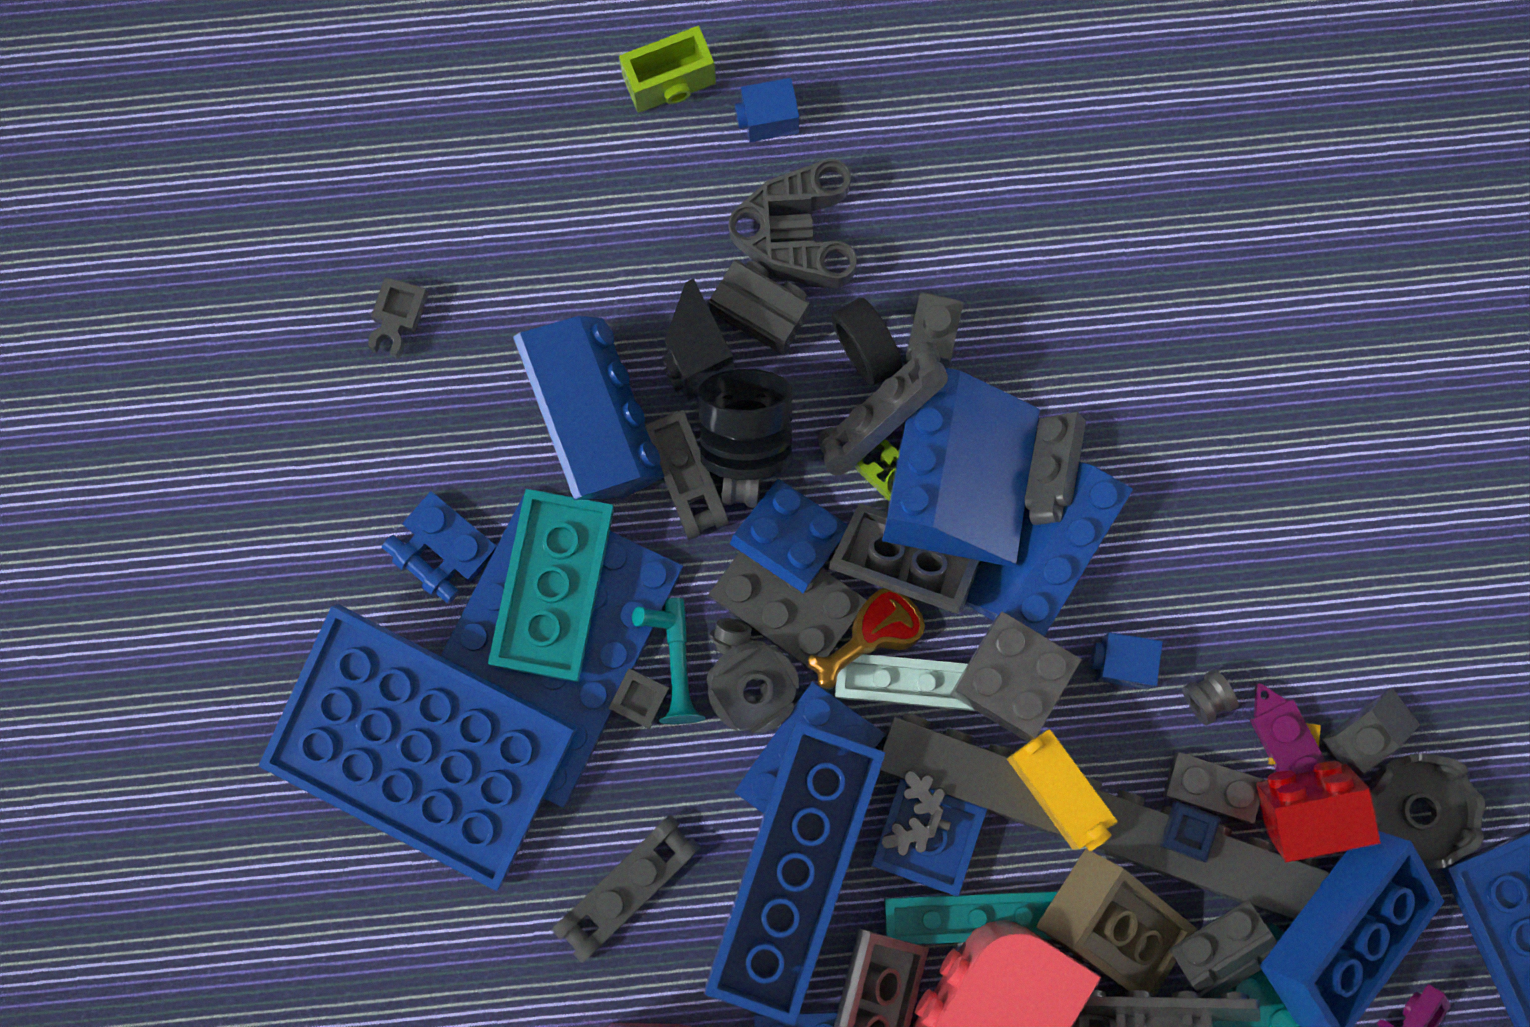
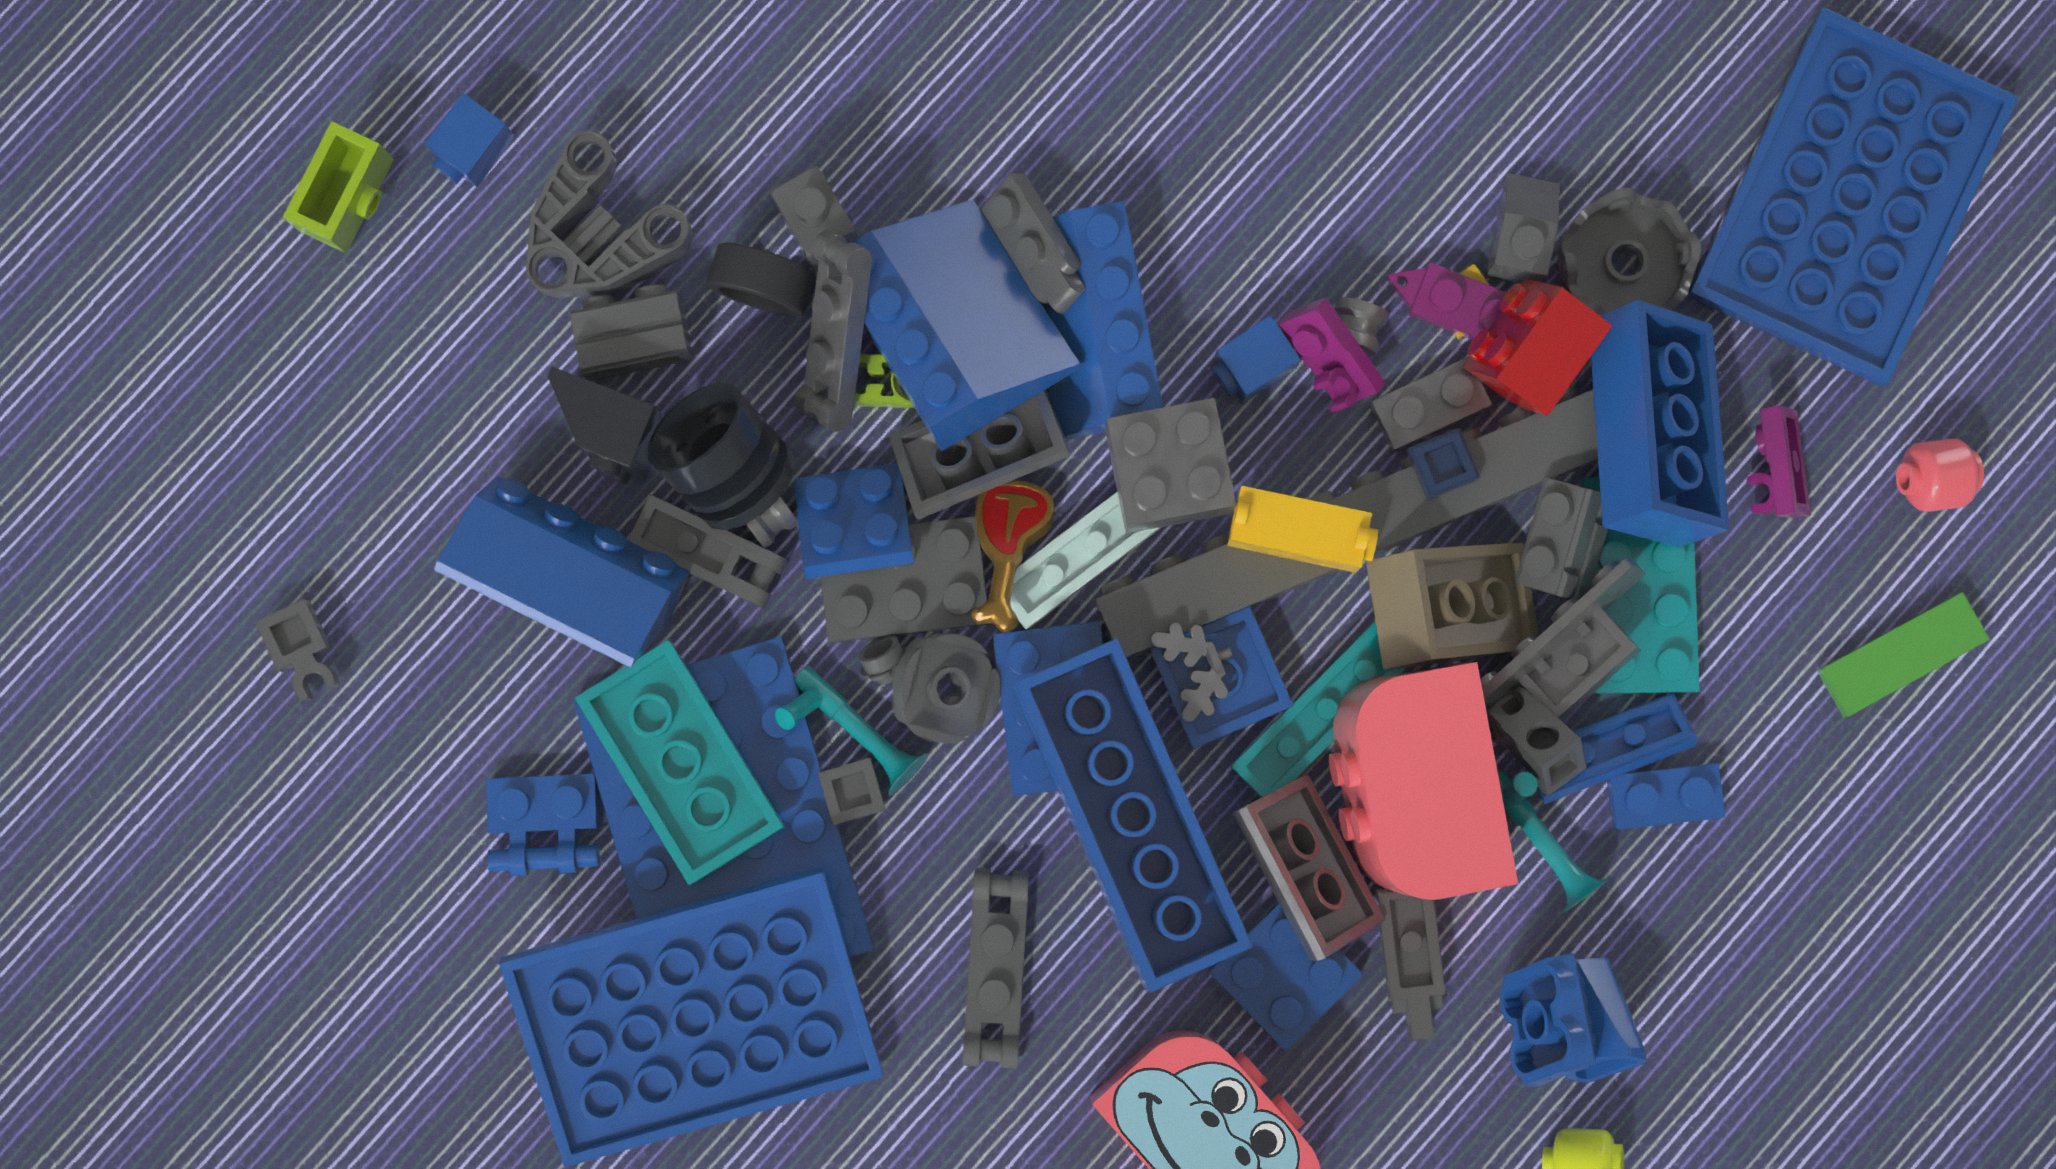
camera: 40 degrees left, 5 degrees up
none -> magenta plate [1278,297,1386,413]

